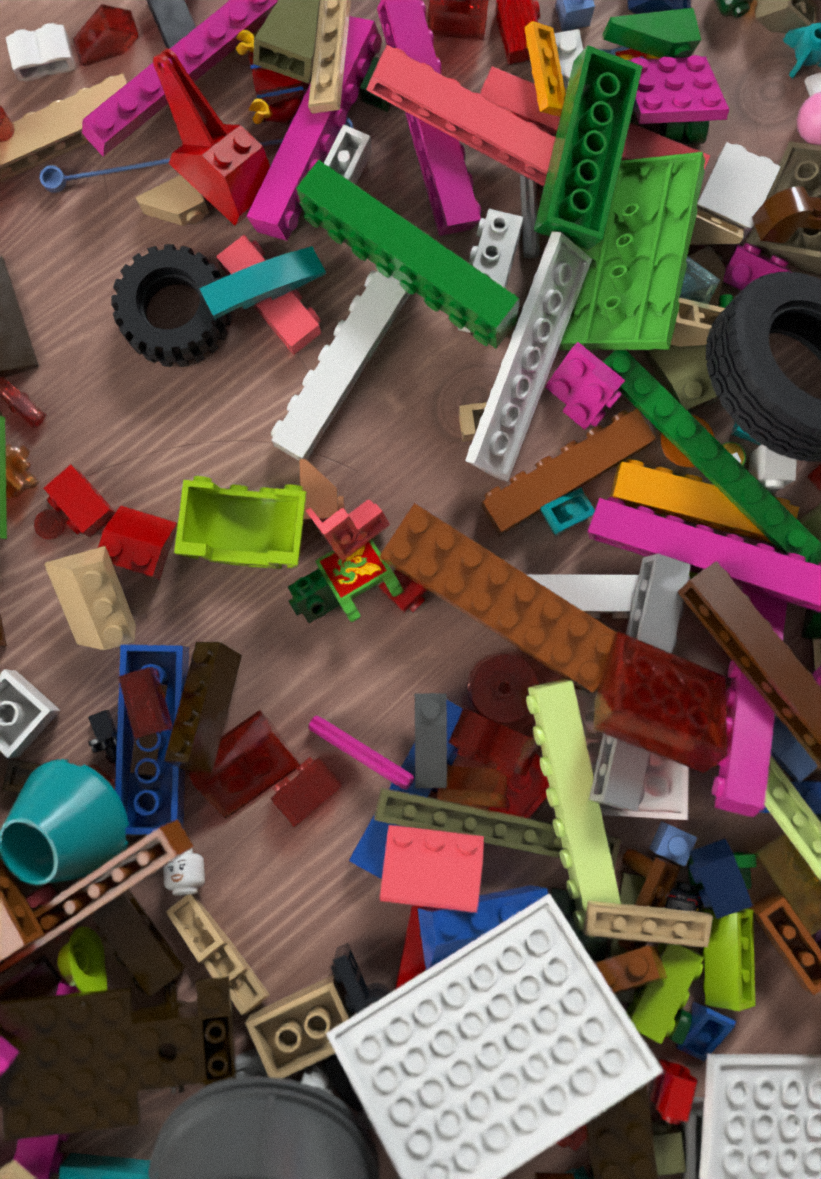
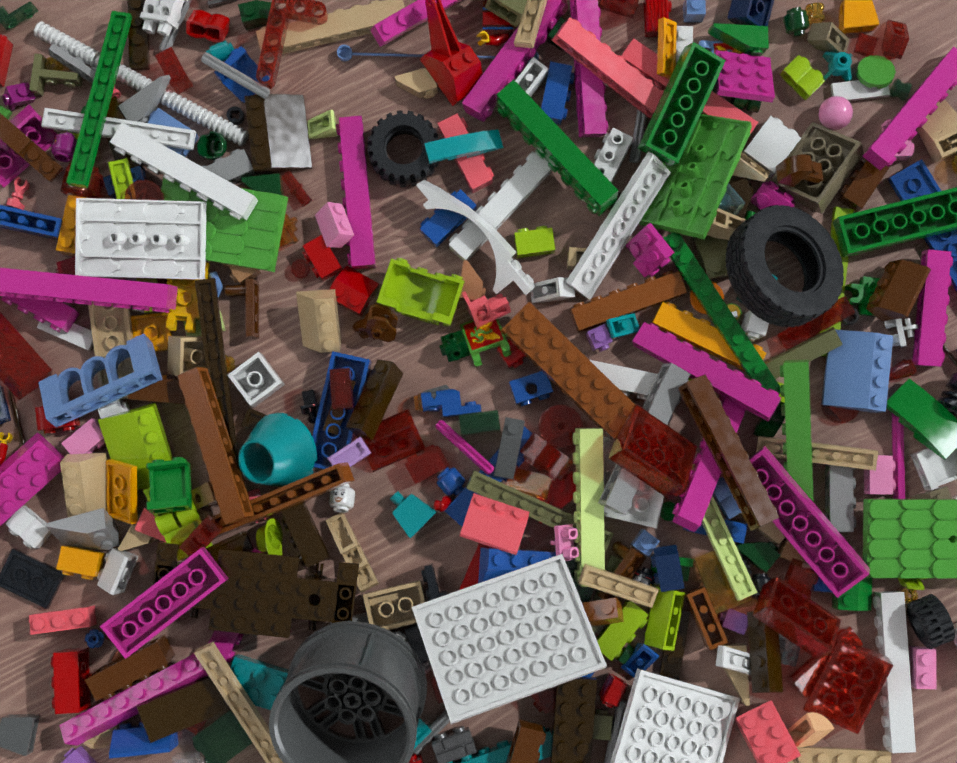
camera: 10 degrees right, 0 degrees up
none -> yellowish green slope [307,110,337,139]
none -> bright pink brick [315,202,354,248]
none -> lavender tile [327,437,371,467]
none -> dark pink brick [336,116,376,270]
none -> reddish brown hinge [352,304,398,342]
none -> teal torso [390,491,437,538]
none -> blue plate [414,385,481,418]
none -> white slope [416,180,535,295]
none -> blue brick [420,189,477,248]
none -> red arm [433,496,452,512]
none -> blue head [437,467,465,496]
none -> clear green panel [459,410,501,437]
none -> blue brick [509,371,553,407]
none -> lime brick [514,226,555,259]
none -> white slope [530,277,575,303]
none -> blue brick [541,61,575,125]
none -> bright pink hips [550,524,579,561]
none -> medium lavender brick [585,324,613,352]
none -> dark brown plate [659,610,691,680]
none -> green plate [660,502,675,521]
none -> lime brick [779,55,825,100]

